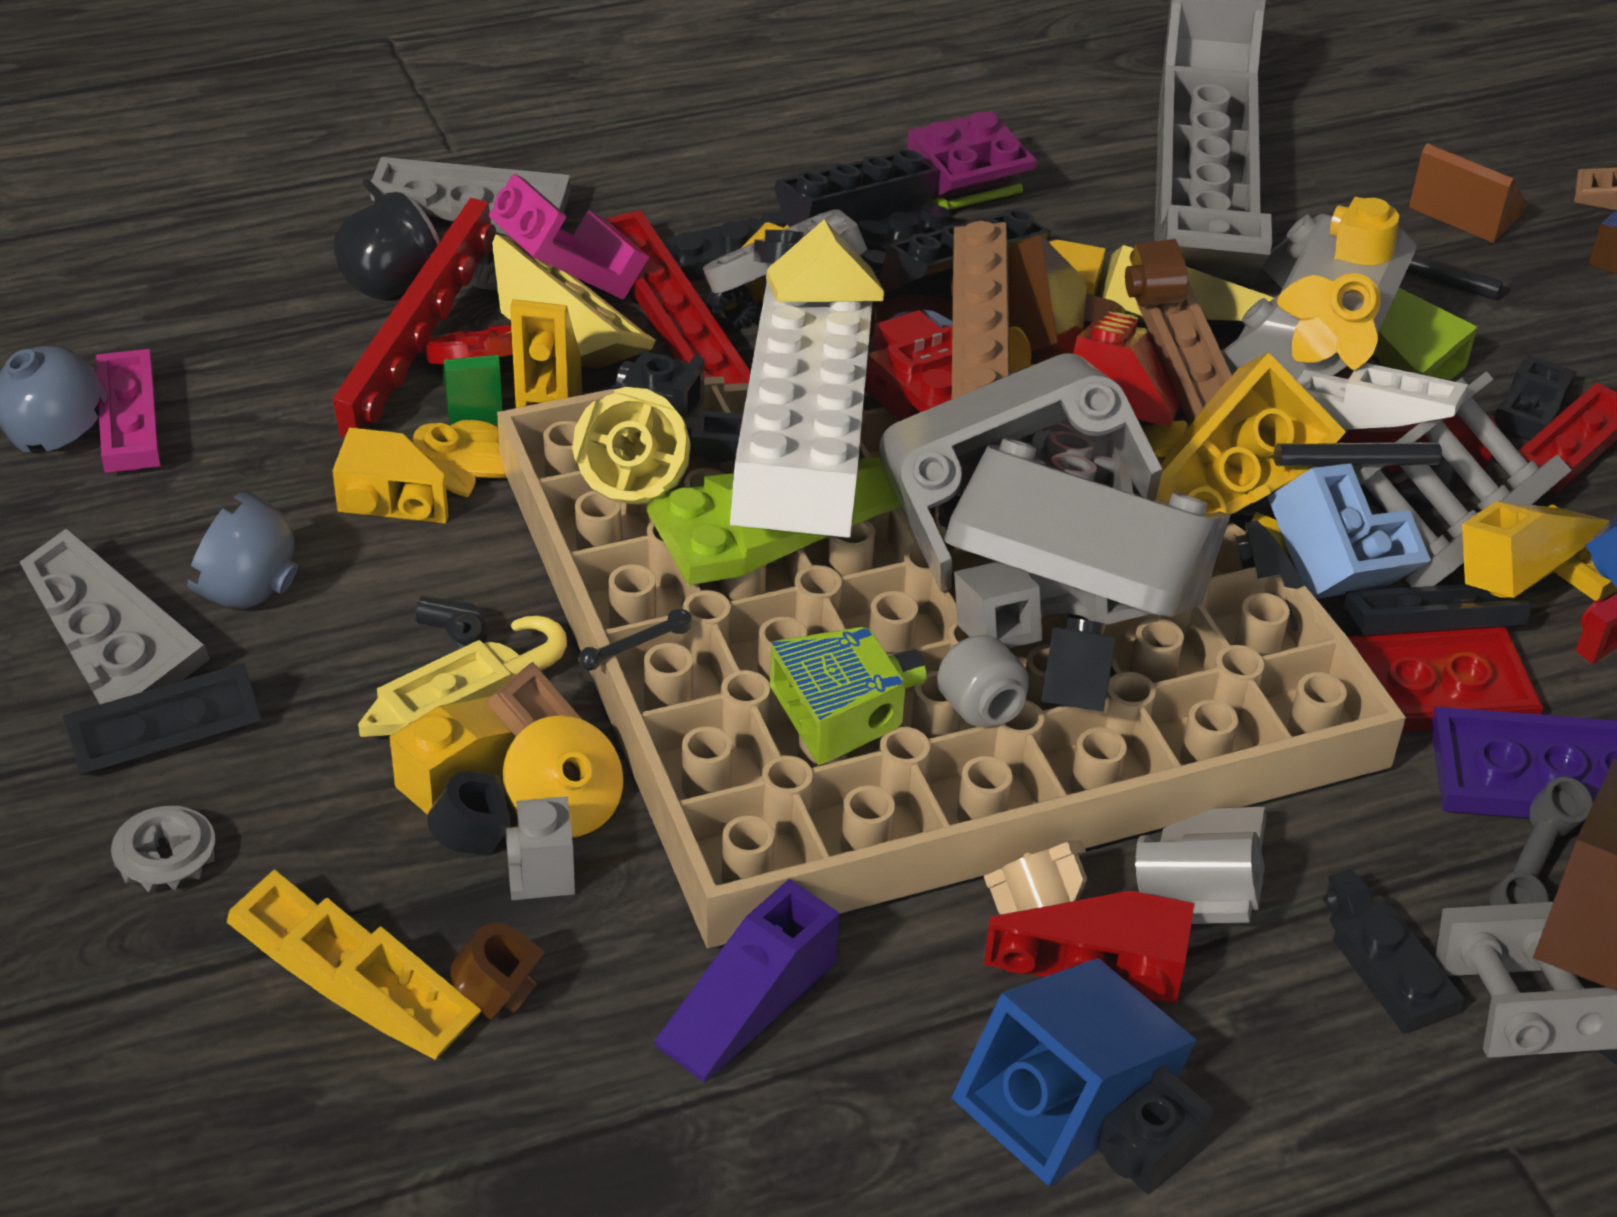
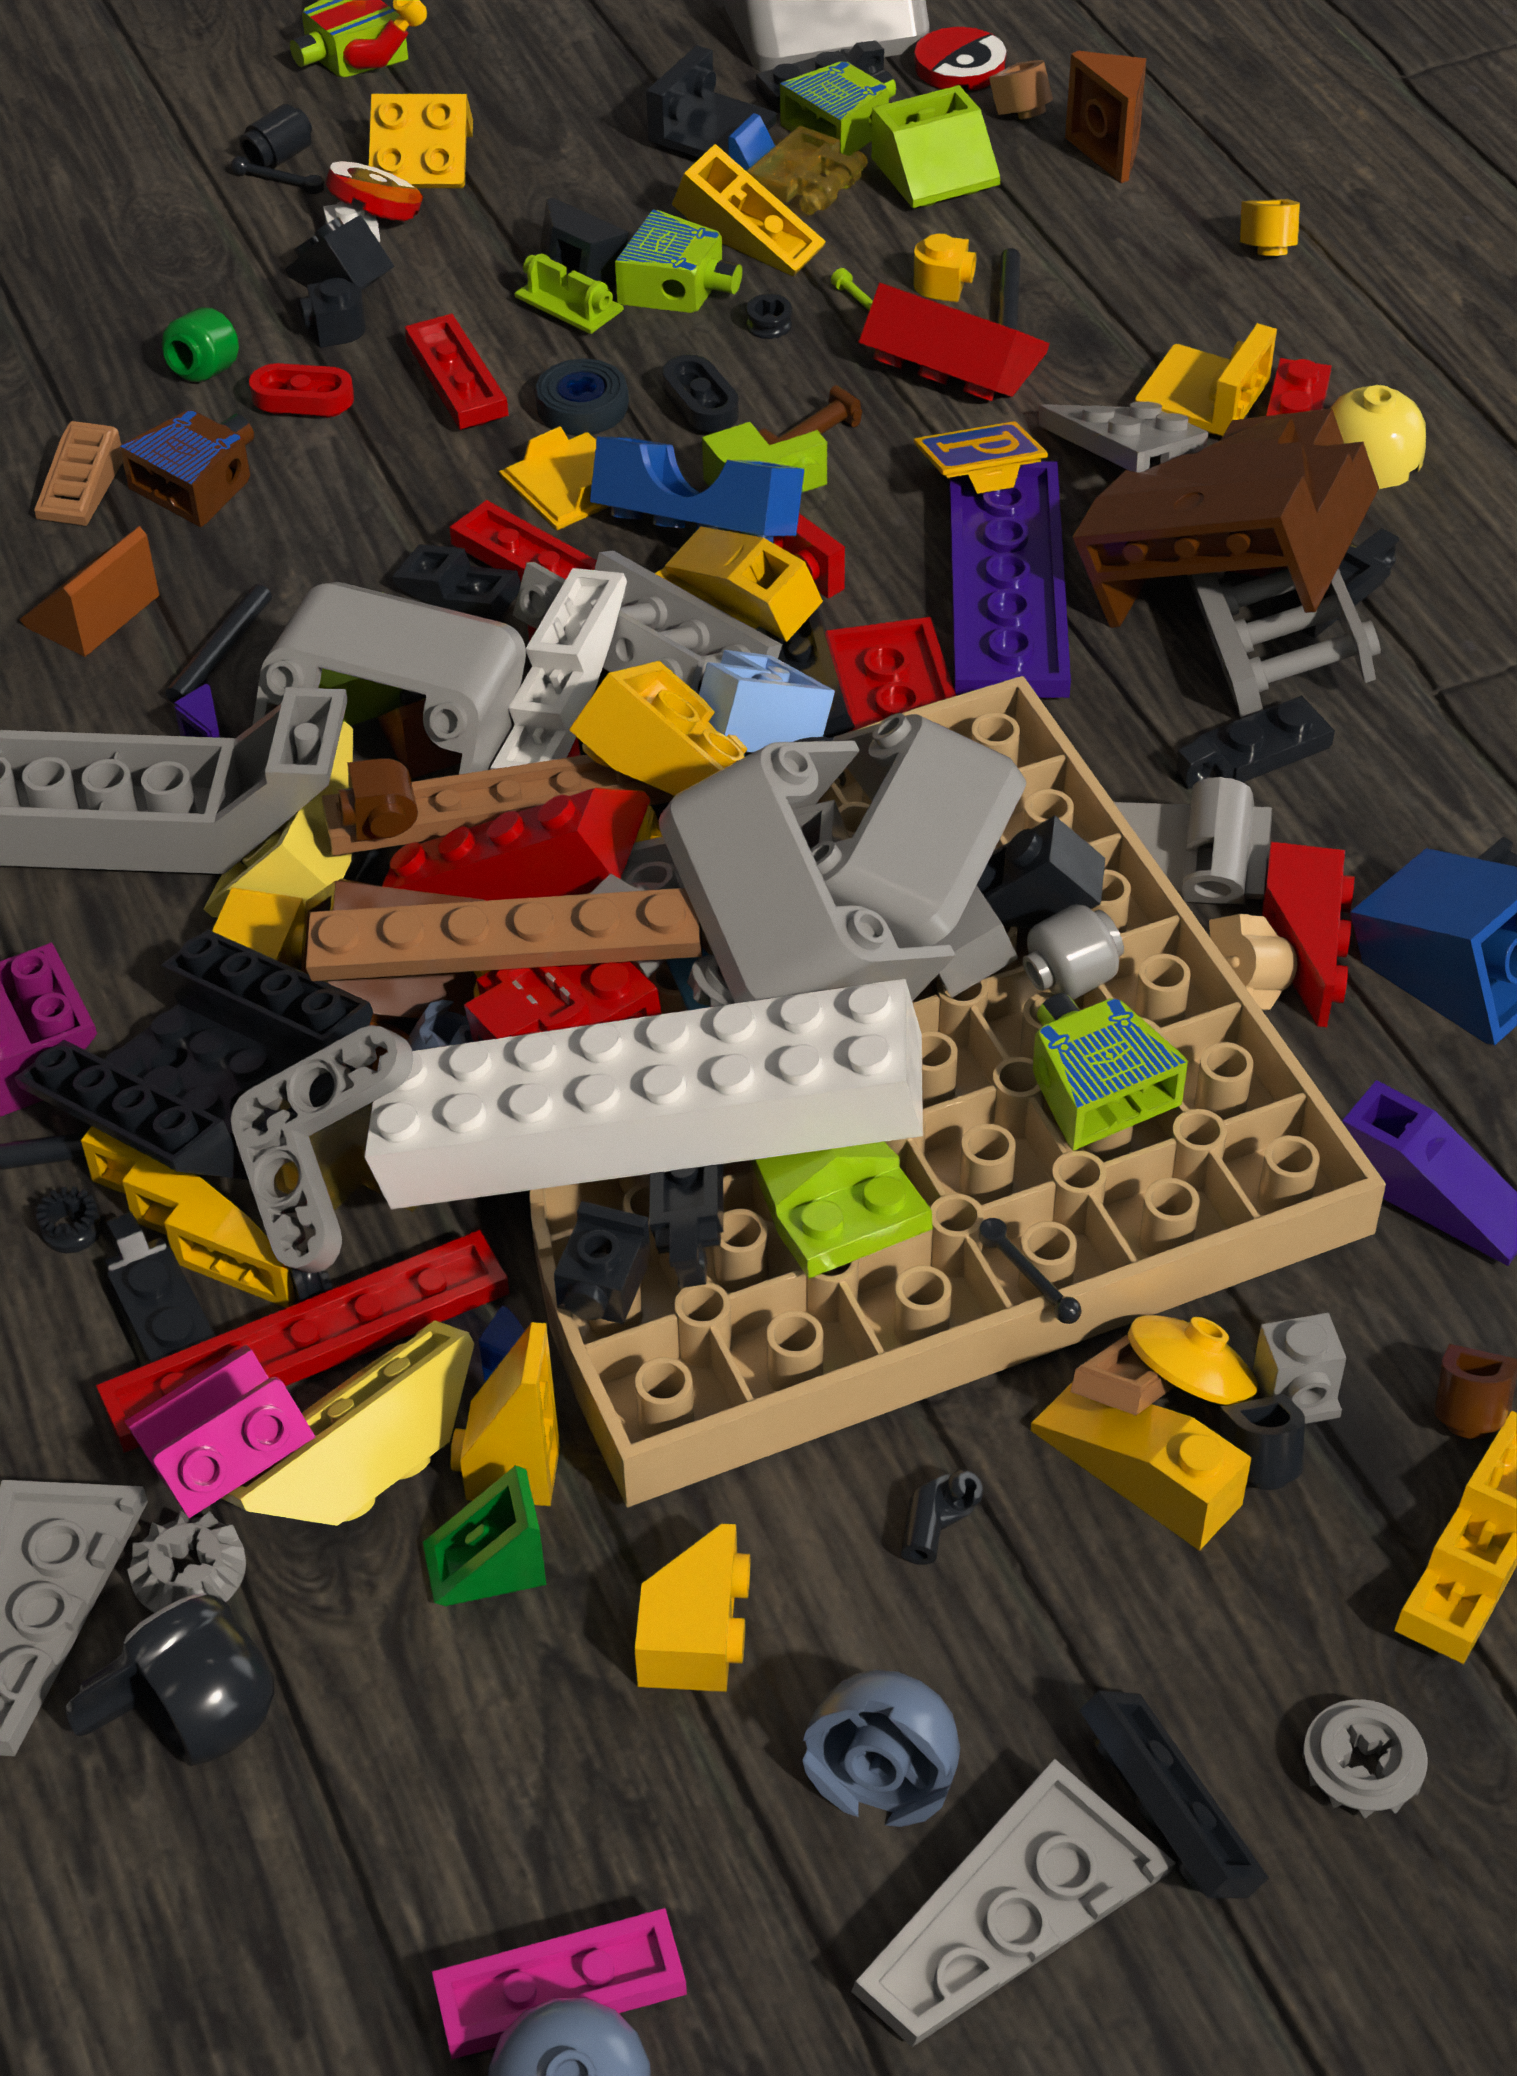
camera: 90 degrees left, 5 degrees up
red plate [333,198,496,438] -> none
light yellow plate [358,615,567,737] -> none
yellow plate [412,420,507,497] -> none
red tile [426,325,513,364] -> none
light yellow cylinder [572,387,691,505] -> none
black plate [753,229,804,264] -> none
light yellow slope [766,219,884,302] -> none
black bar [1274,442,1442,466] -> none
yellow plate [1276,273,1381,371] -> none
yellow plate [1330,196,1399,266] -> none
dark grey bar [1488,777,1592,905] -> none

